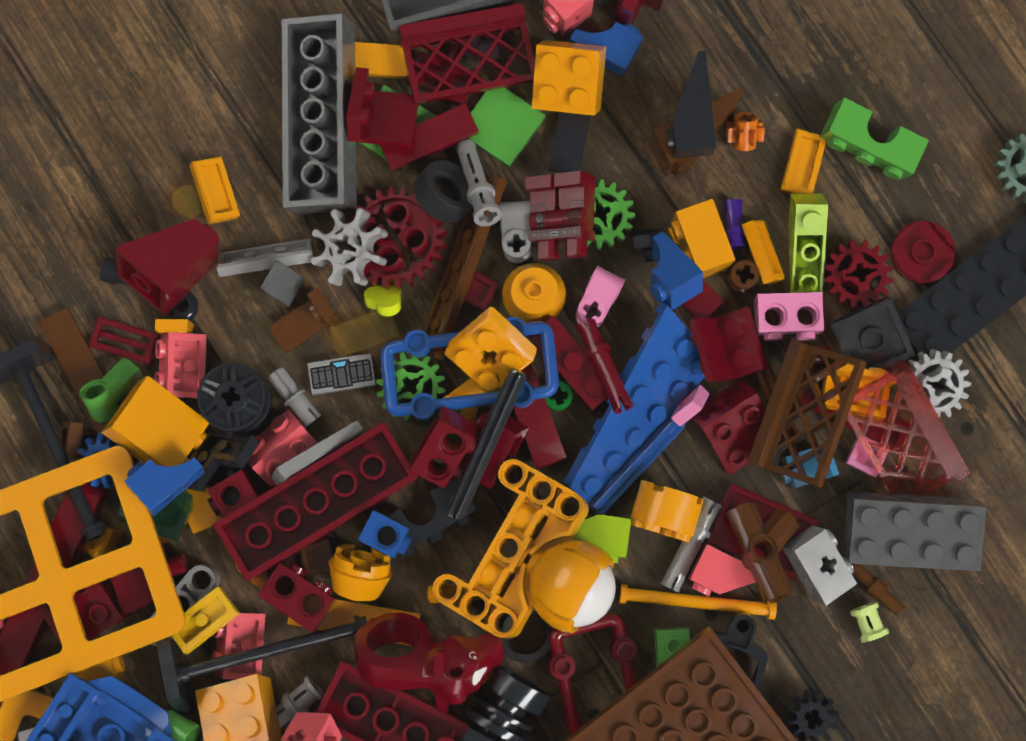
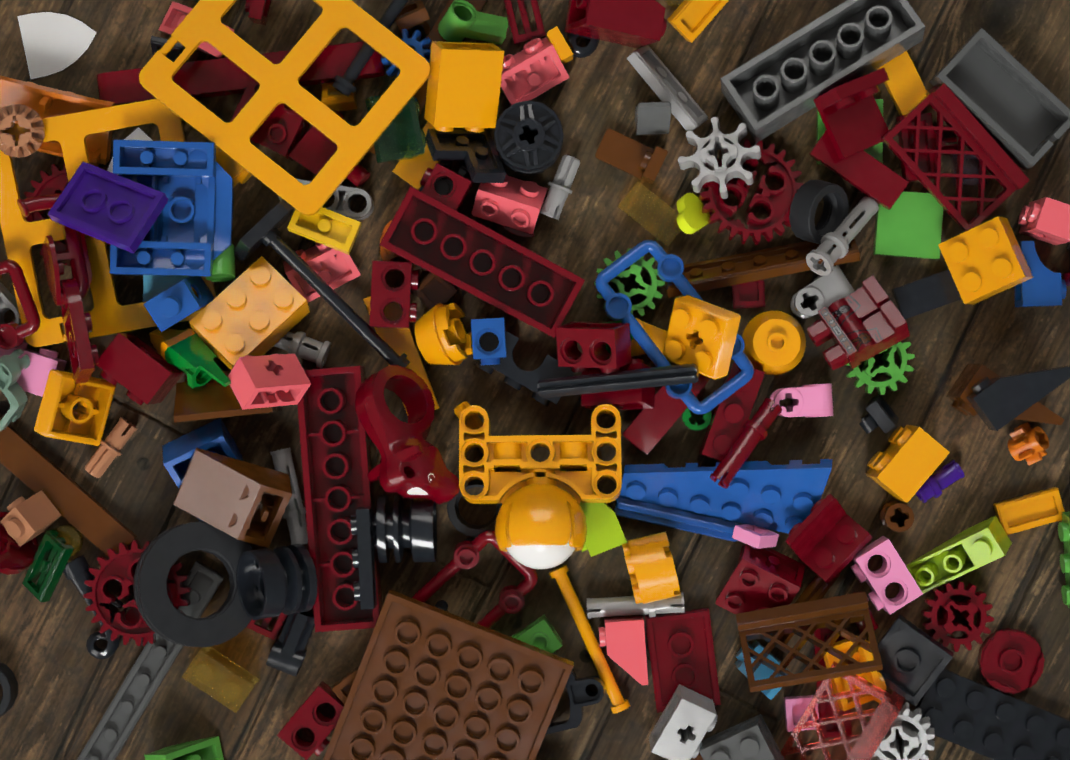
camera: 60 degrees right, 5 degrees up
blue arch [124,457,205,516] -> none
light grey tile [272,420,364,486] -> none
tile [307,353,376,396] -> none
blue arch [650,231,703,310] -> none
dark red tile [681,280,724,318] -> none
reddish brown piece [726,502,800,604] -> none
light orange tile [742,220,785,284] -> none

